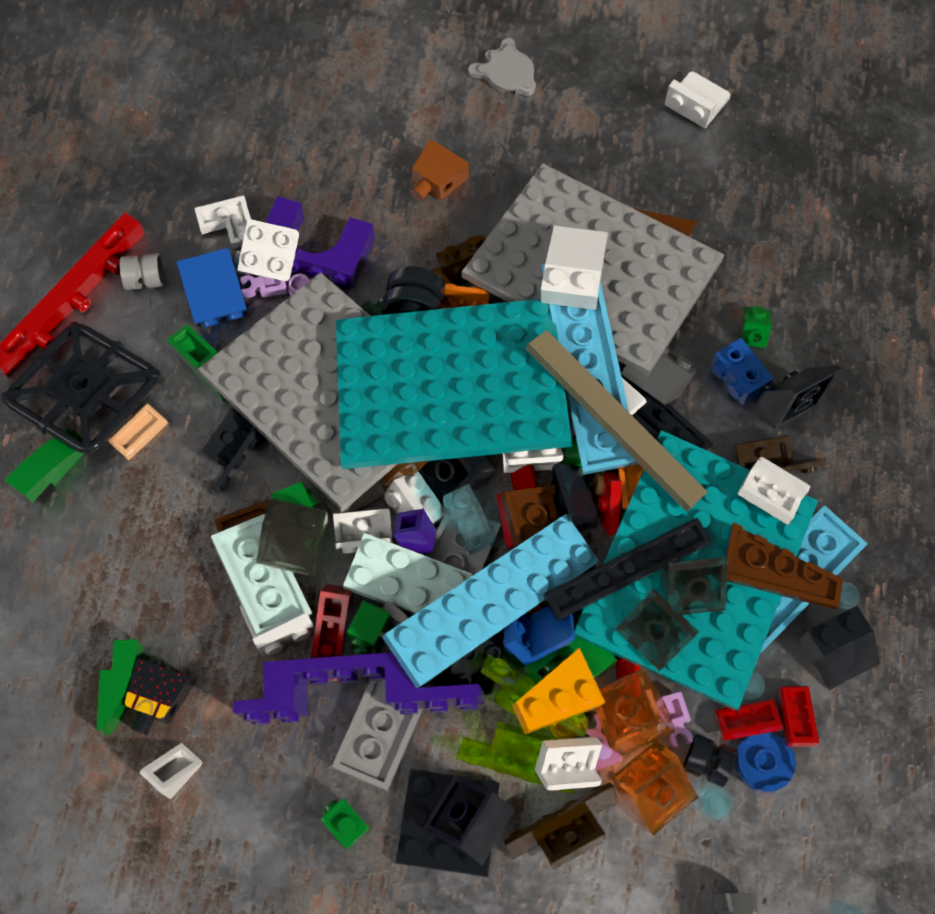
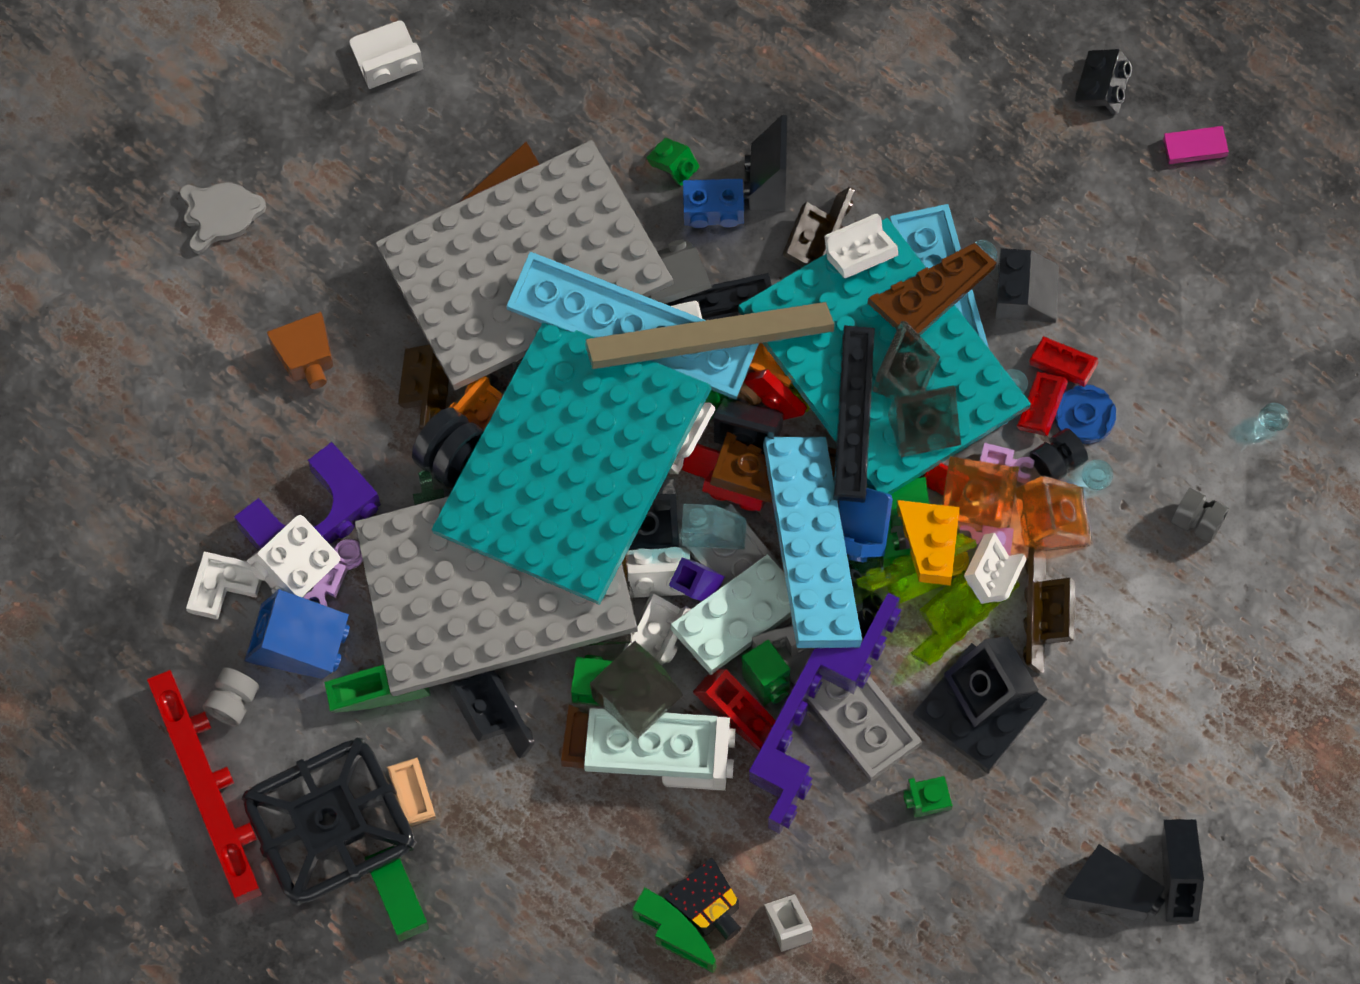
camera: 55 degrees left, 0 degrees up
white slope [541,225,608,310] -> none

